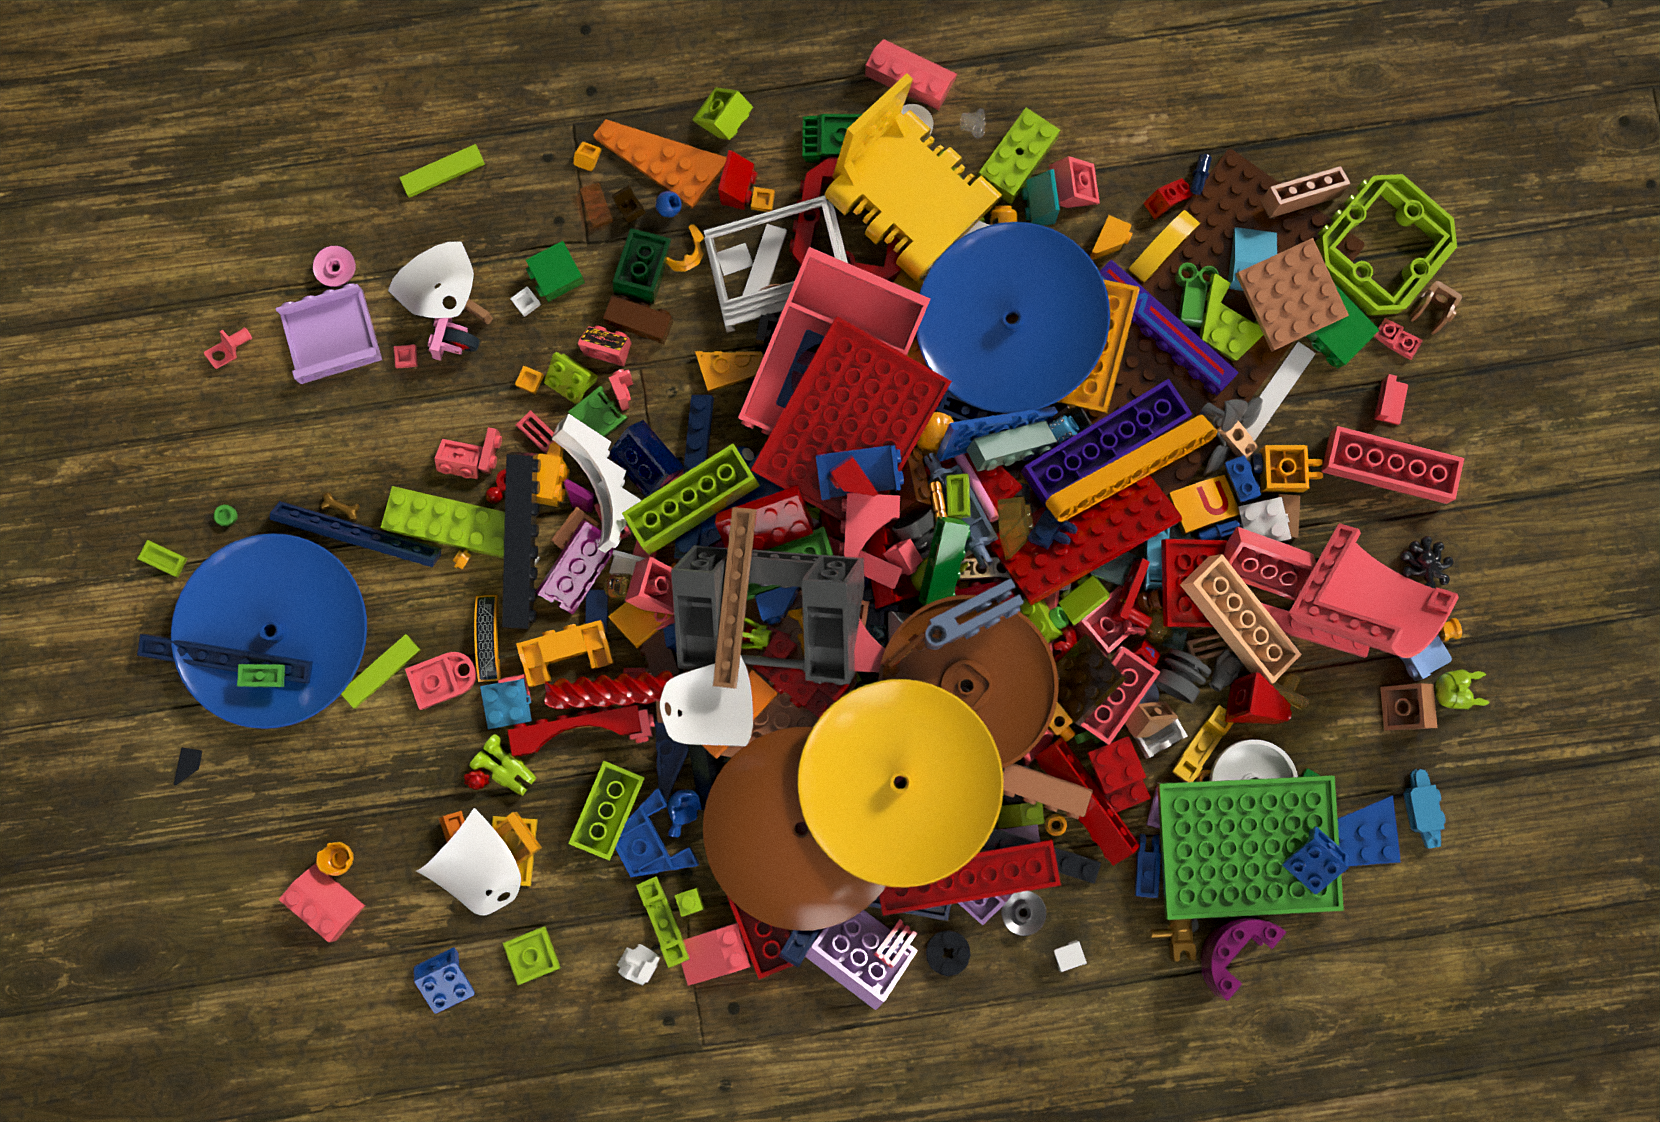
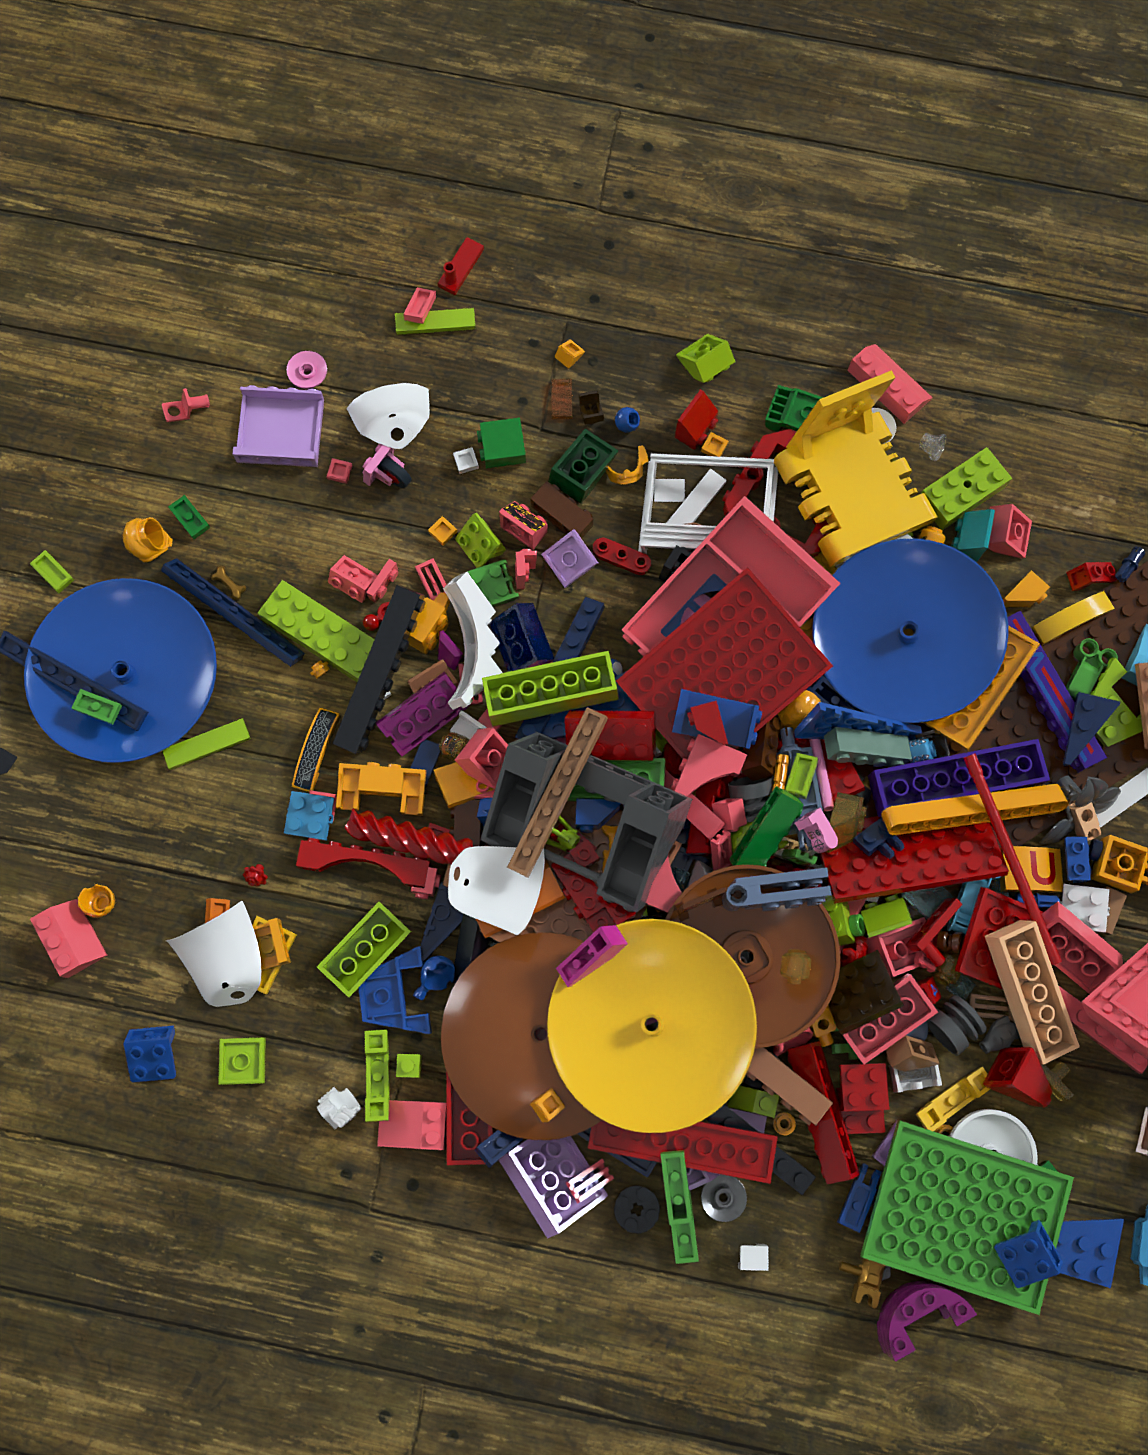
camera: 15 degrees right, 5 degrees down
bright green tile [214,505,238,527] -> none
coral plate [405,652,477,710] -> none
medium nougat tile [451,296,493,324] -> none
lime piece [469,734,536,796] -> none
orange wing [593,120,727,209] -> none
light orange wing [695,351,764,392] -> none
none -> light orange helmet [123,517,173,563]
none -> green plate [168,495,210,540]
none -> coral tile [404,287,436,324]
none -> red piece [438,237,484,295]
none -> light orange slope [530,1088,565,1122]
none -> lavender tile [541,530,598,588]
none -> dark pink slope [556,925,628,987]
none -> red plate [593,538,651,575]
none -> bright green bracket [661,1150,699,1264]
none -> coral tile [710,829,733,871]
none -> clear yellow head [780,949,811,984]
none -> bright green tile [781,849,817,865]
none -> bright pink leg [795,808,838,853]
none -> red piece [963,753,1062,966]
none -> dark blue wing [1063,692,1120,766]

